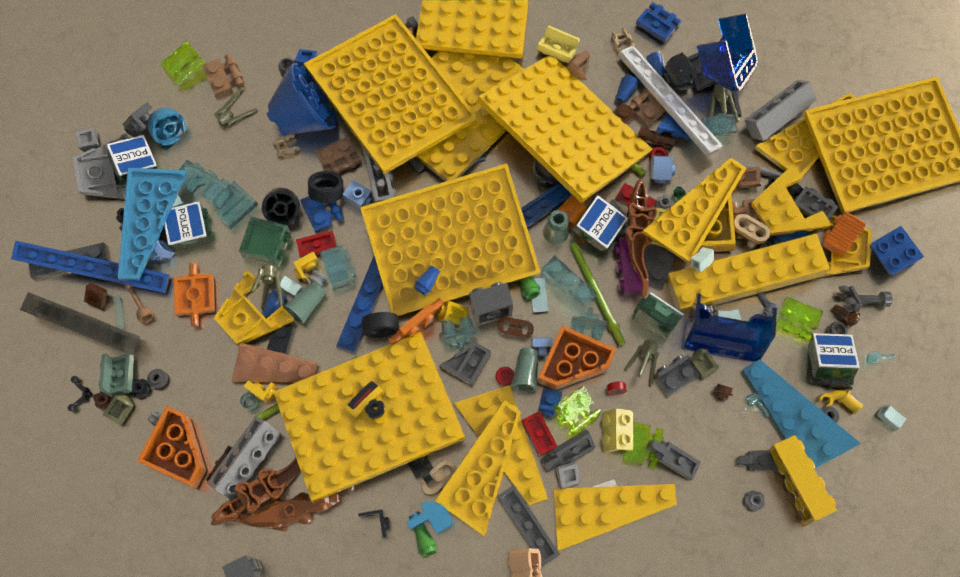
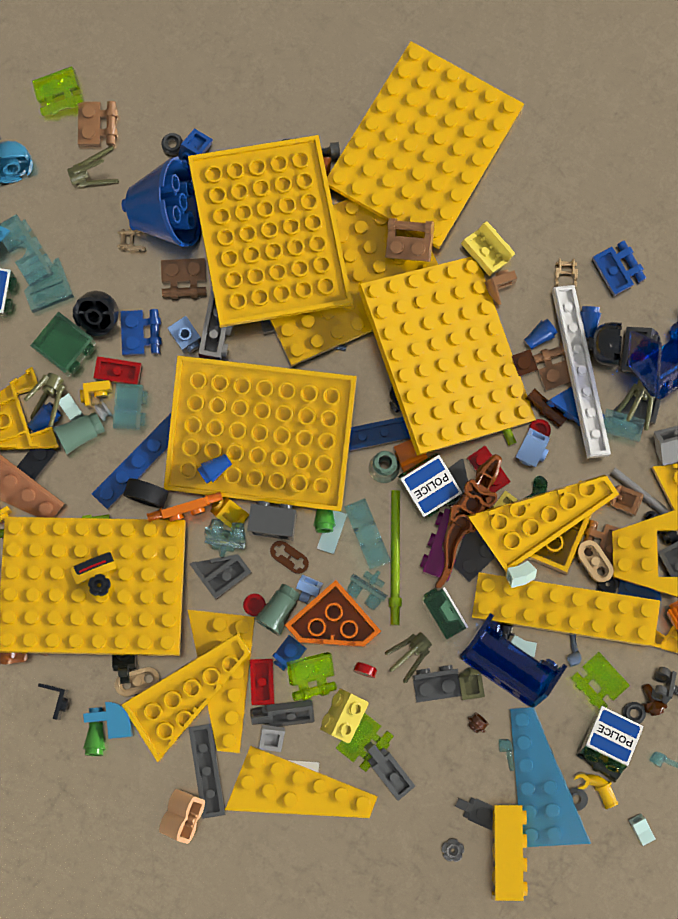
camera: 25 degrees right, 10 degrees up
black tyre [308,171,343,203] -> none
light grey plate [655,195,674,210] -> none
none -> medium nougat plate [385,218,434,262]

